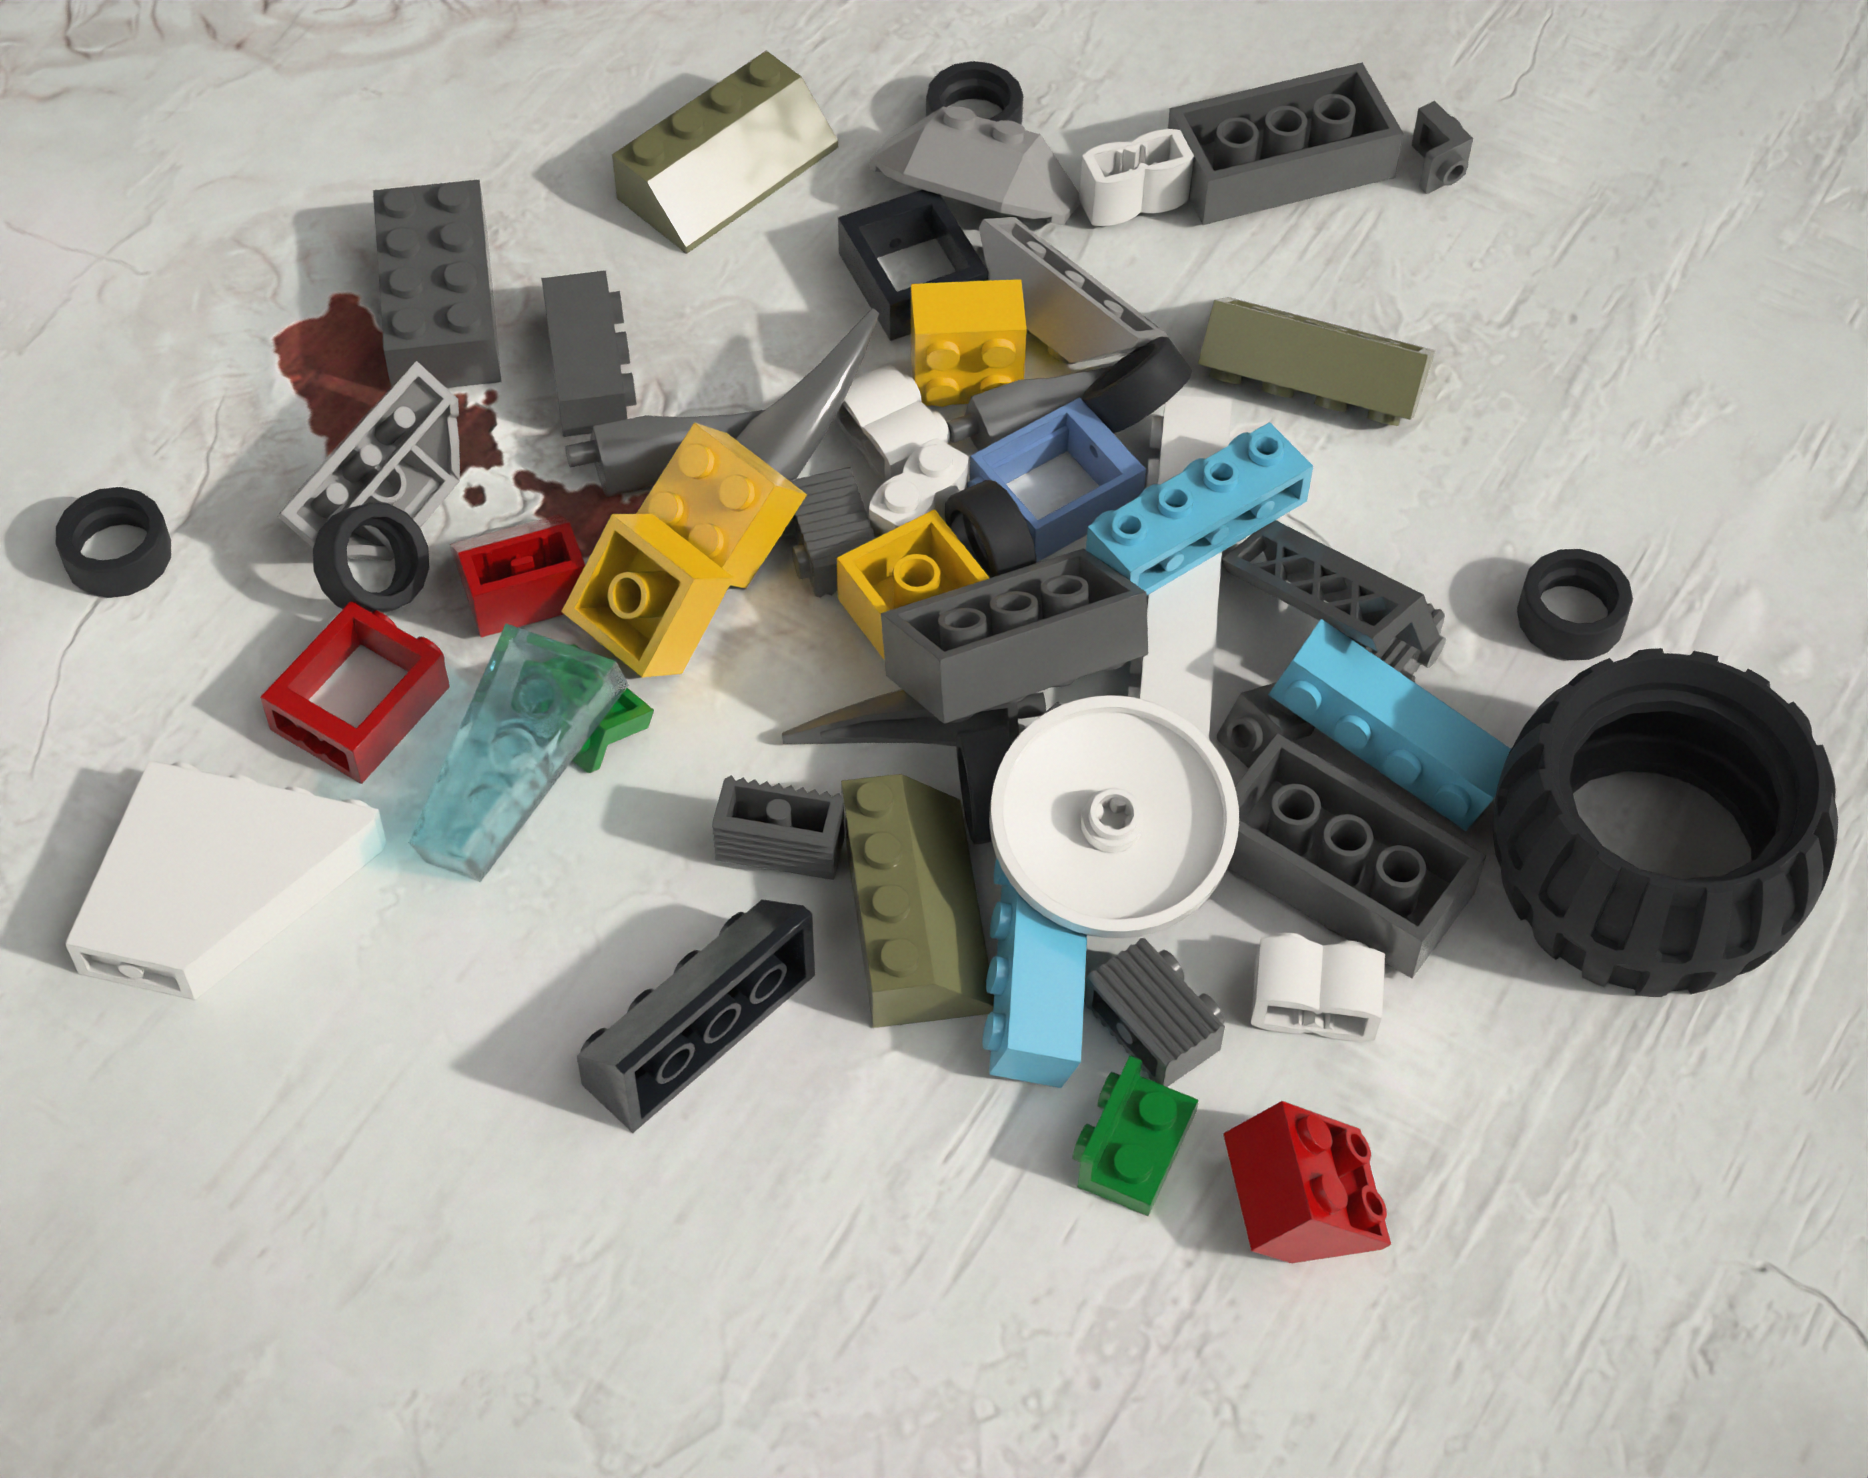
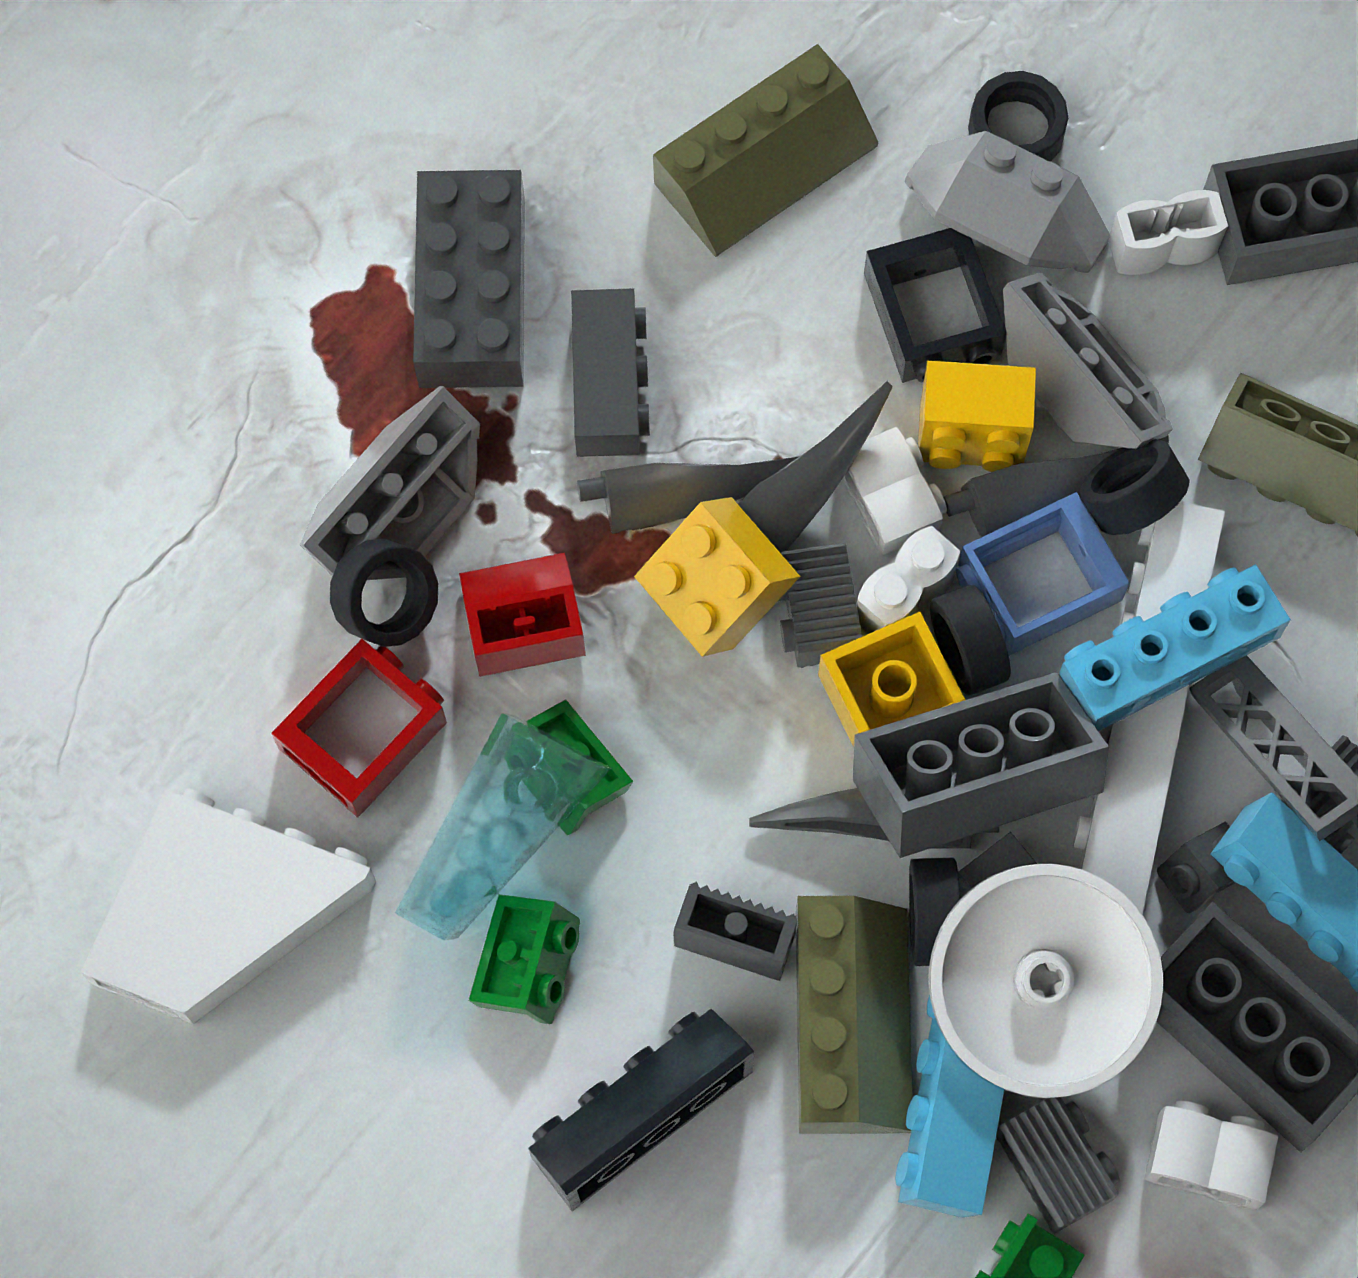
camera: 10 degrees right, 15 degrees up
black tyre [55,487,171,598] -> none
yellow brick [561,514,734,677] -> none
none -> green bracket [468,894,580,1024]

